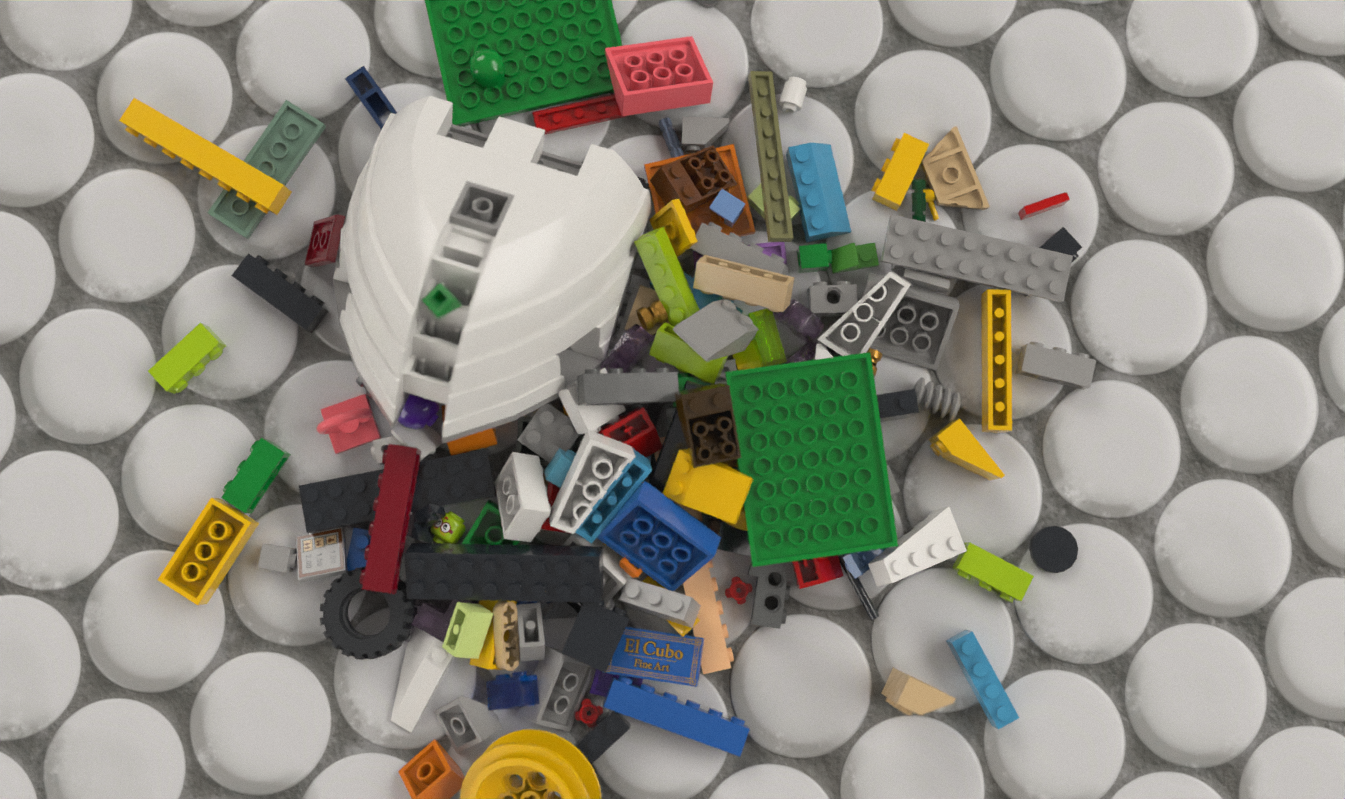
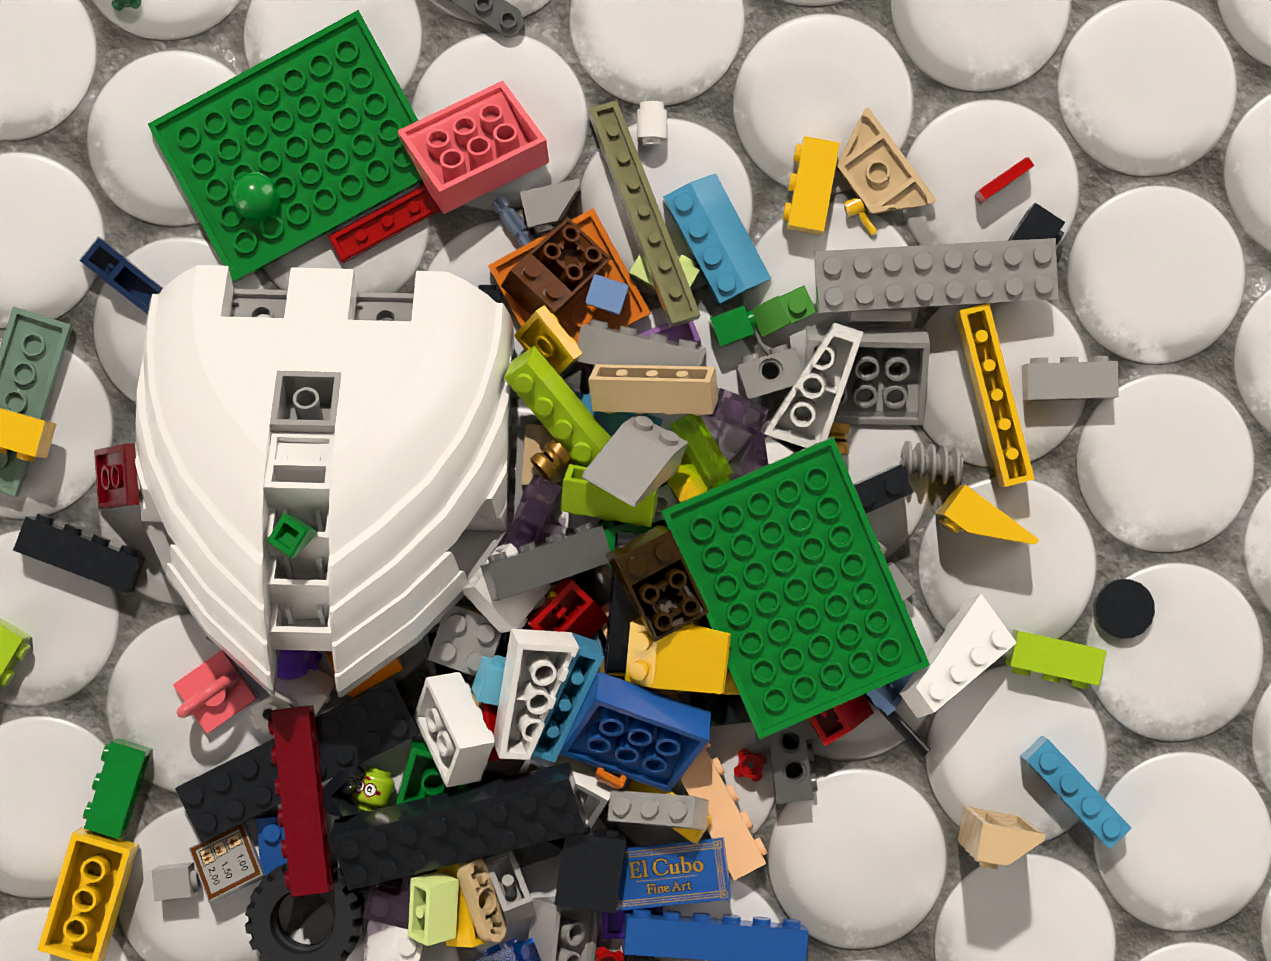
camera: 10 degrees left, 5 degrees up
dark green axle [912,179,926,222] -> none

